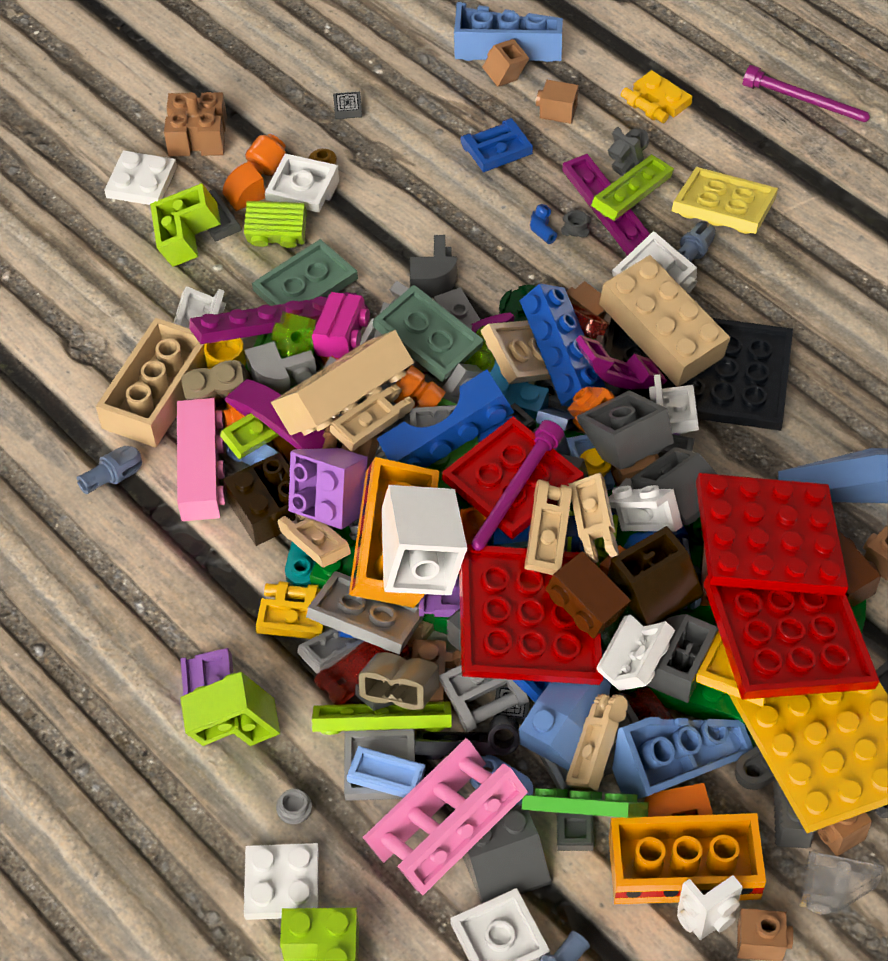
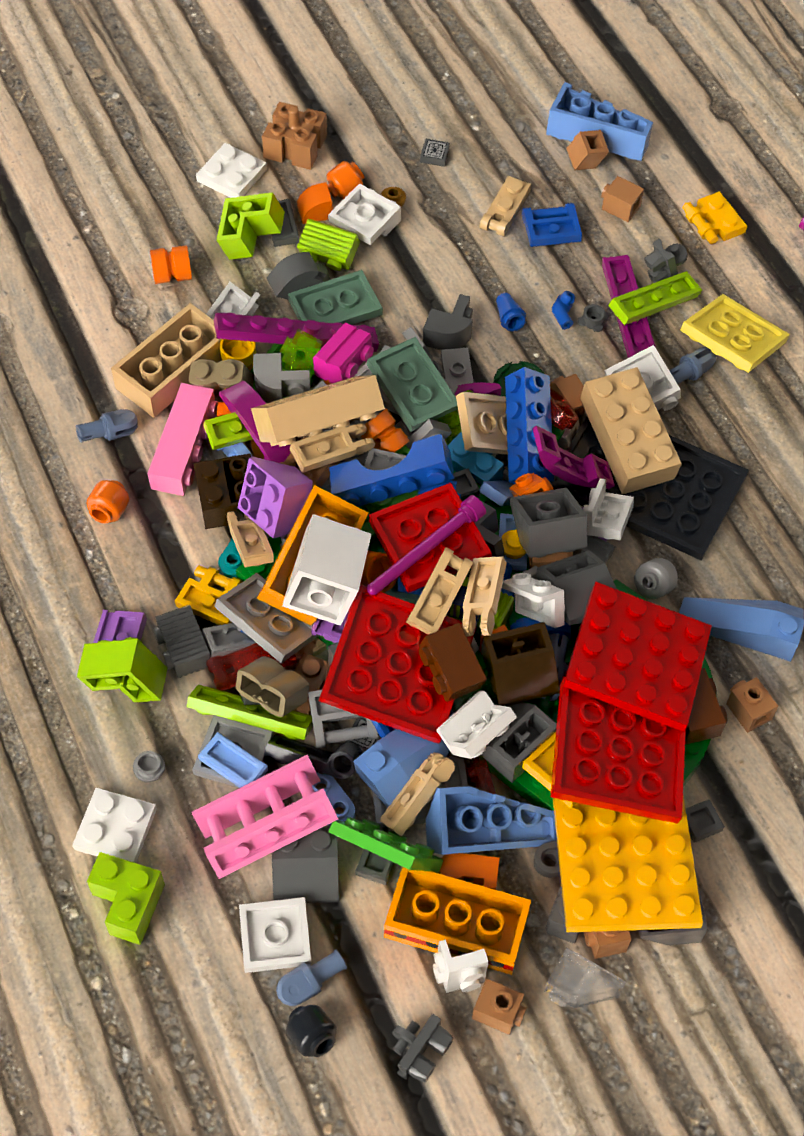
camera: 15 degrees right, 5 degrees up
none -> orange head [86,480,130,523]
none -> orange wheel [150,245,192,284]
none -> dark grey brick [153,605,212,678]
none -> dark grey brick [267,252,331,300]
none -> tan plate [480,176,531,237]
none -> blue cone [496,293,526,331]
none -> light grey head [634,558,678,599]

